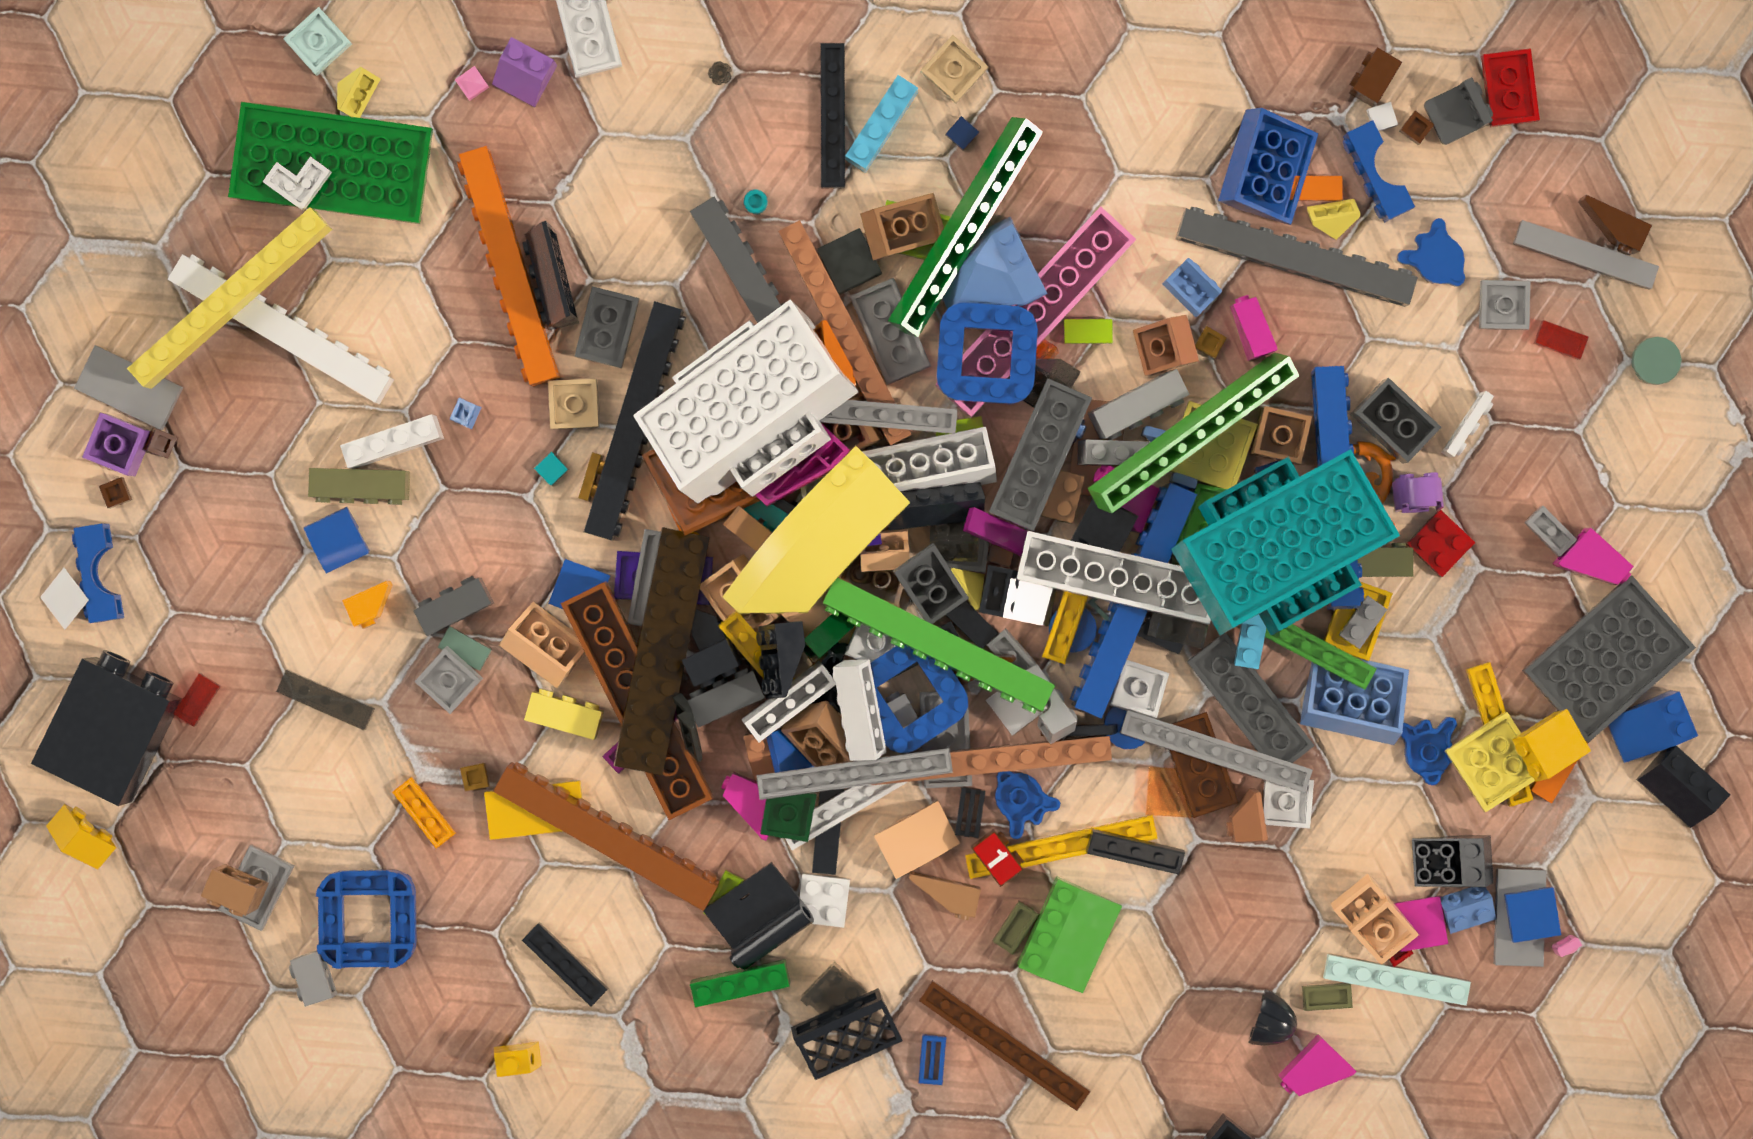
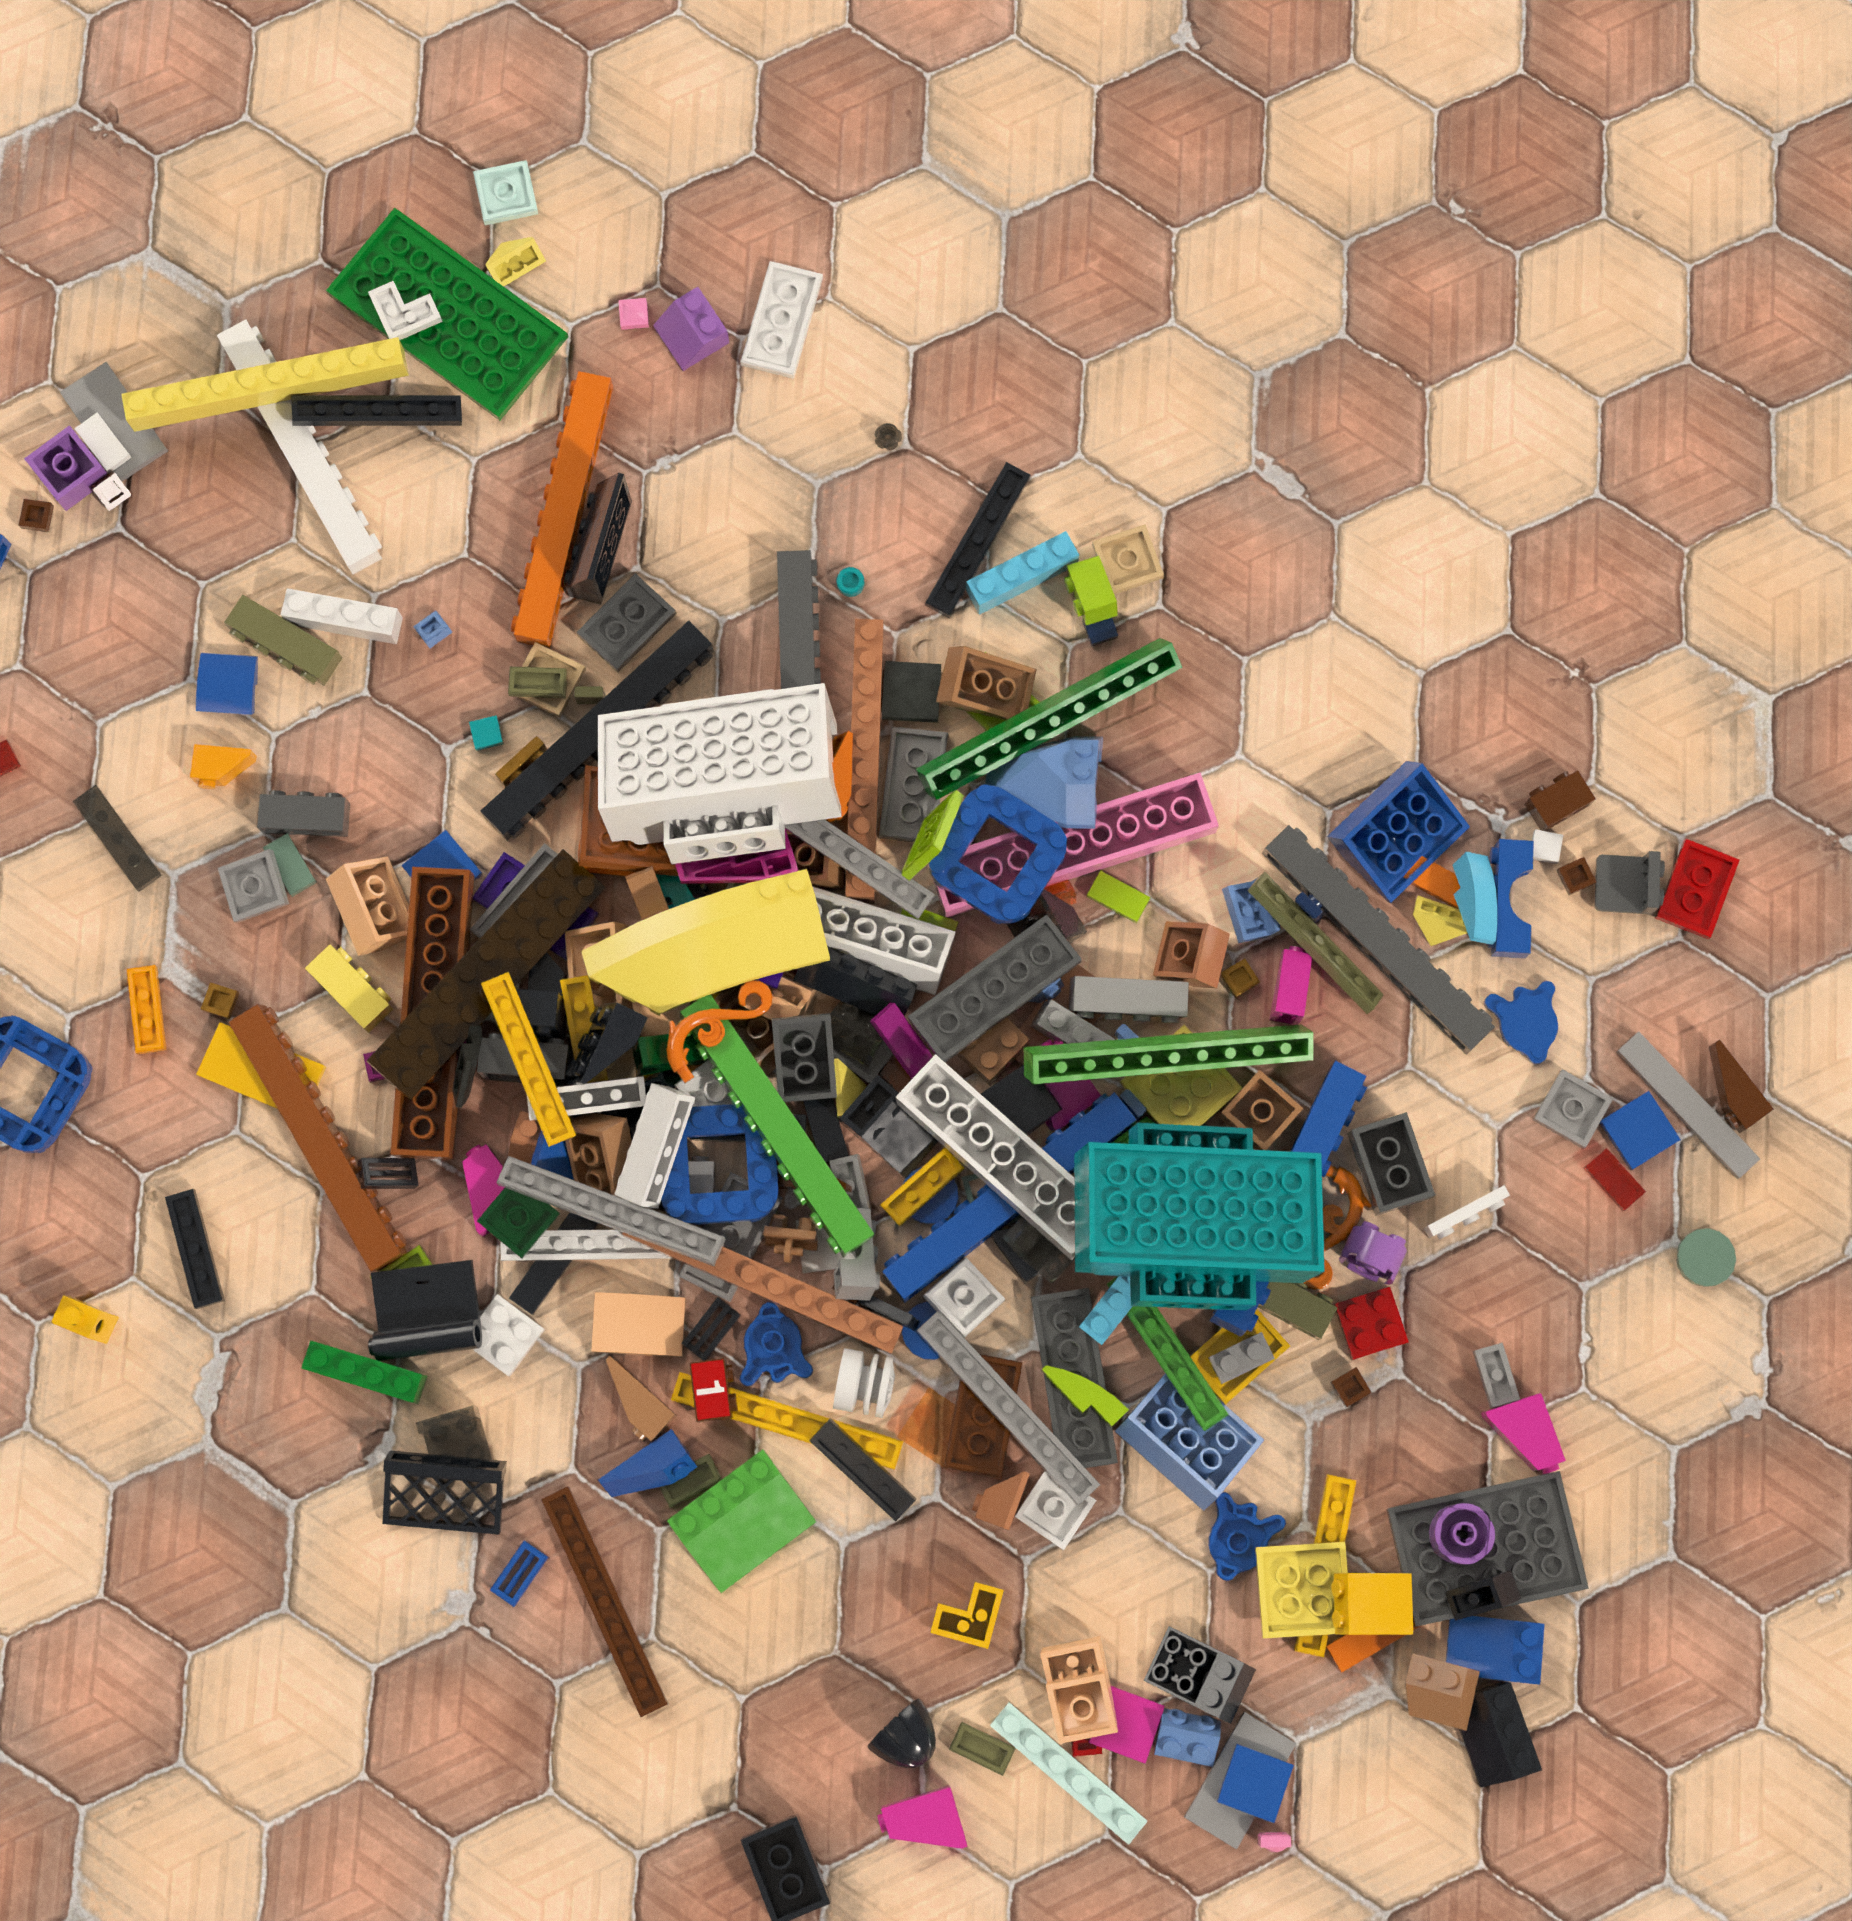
camera: 30 degrees right, 10 degrees down
none -> white tile [75,413,132,473]
none -> black plate [291,395,462,426]
none -> black tile [357,1158,419,1189]
none -> yellow tile [481,972,576,1147]
none -> olive tile [508,666,567,698]
none -> olive tile [574,686,606,704]
none -> blue slope [598,1429,697,1497]
none -> orange plant [666,980,773,1083]
none -> medium nougat hips [763,1214,818,1263]
none -> white wheel [833,1348,895,1418]
none -> lime tile [901,790,964,881]
none -> yellow brick [930,1582,1004,1649]
none -> lime slope [1041,1365,1129,1427]
none -> lime brick [1064,556,1118,625]
none -> olive tile [1247,872,1384,1014]
none -> dark blue plate [1295,891,1323,923]
none -> reddish brown plate [1330,1367,1372,1408]
none -> medium nougat slope [1405,1654,1480,1731]
none -> medium lavender brick [1429,1503,1495,1565]
none -> black slope [1445,1570,1521,1621]
none -> medium azure slope [1452,852,1497,945]
none -> blue tile [1600,1091,1681,1171]

